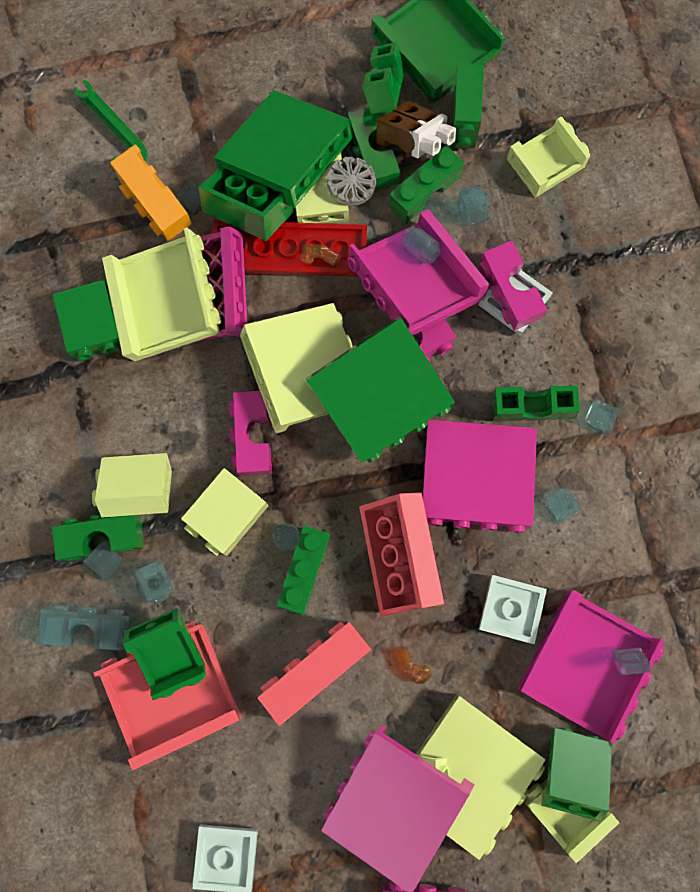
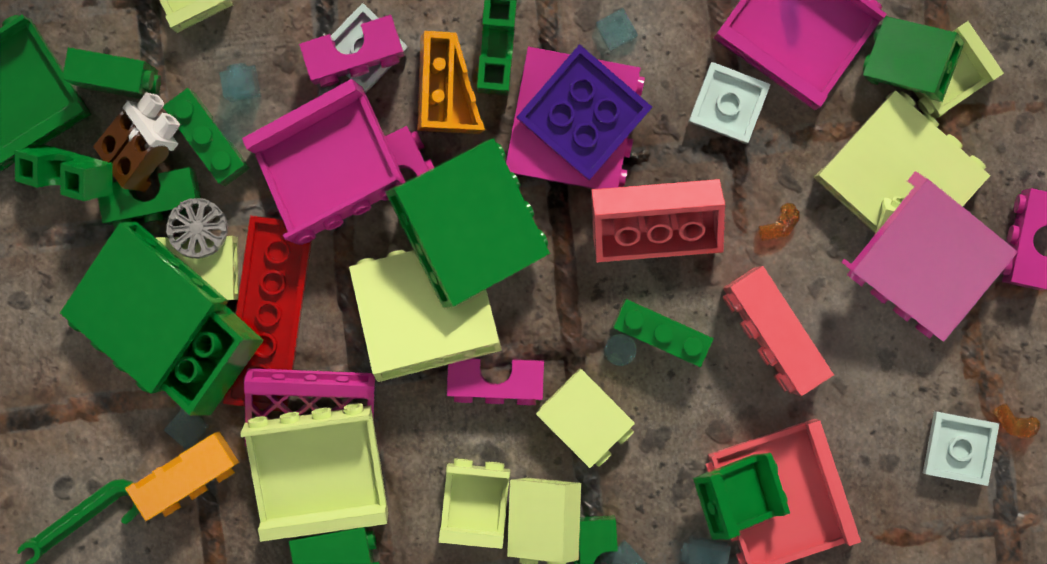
camera: 90 degrees left, 10 degrees up
clear light blue brick [132,560,174,605] -> none
clear orange arm [300,244,341,267] -> none
clear light blue brick [401,226,440,264] -> none
none -> light orange wedge [417,31,485,134]
none -> yellowish green panel [439,458,510,549]
none -> dark purple plate [516,44,652,181]

